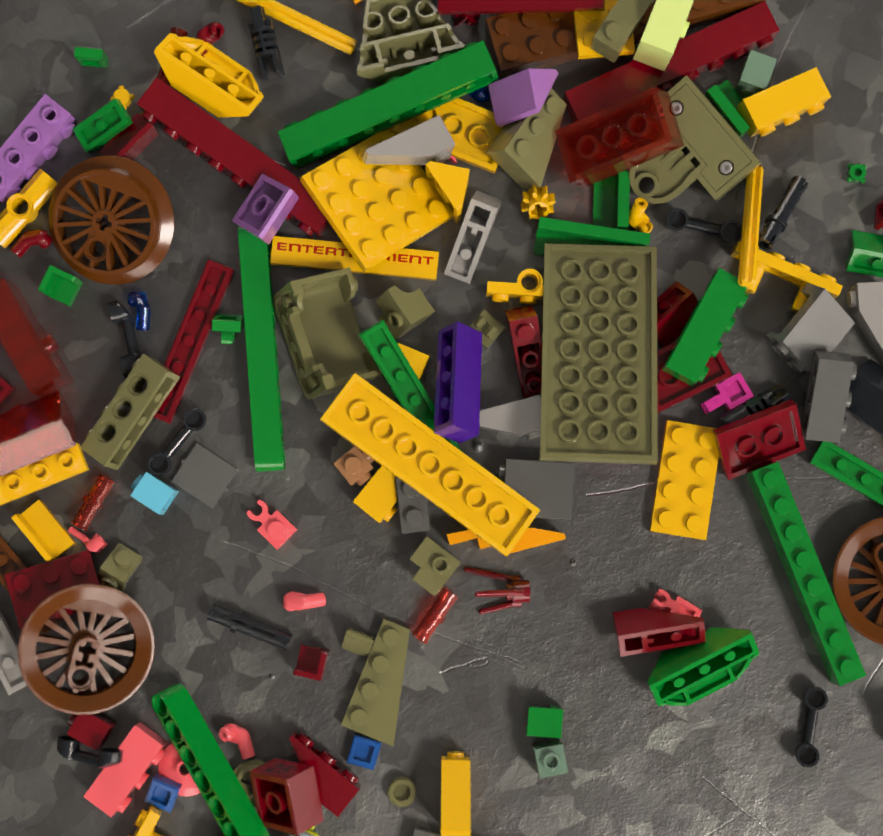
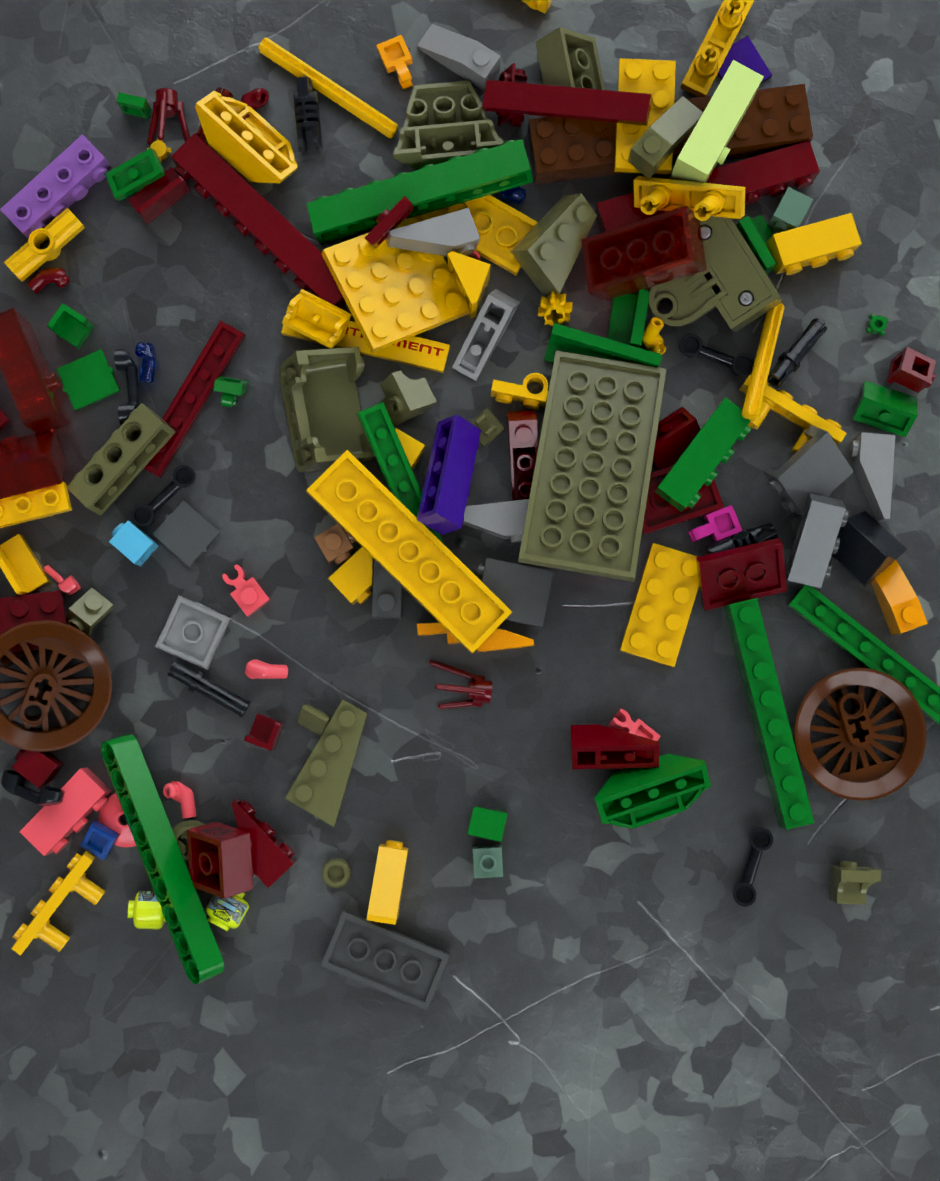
camera: 10 degrees right, 0 degrees up
reddish brown piece [49,155,175,285] -> none
clear red pin [71,474,115,532] -> none
medium lavender slope [232,174,299,245] -> none
green beam [238,226,285,472] -> none
blue tile [346,734,382,770] -> none
olive brick [410,537,461,596] -> none
clear red pin [412,587,459,644] -> none
medium lavender slope [489,68,558,127] -> none
none -> green piece [57,349,121,411]
none -> dark red plant [147,88,190,145]
none -> light grey tile [155,595,232,670]
none -> yellow hinge [282,289,352,349]
none -> dark red plate [365,196,413,249]
none -> yellow plate [634,176,745,221]

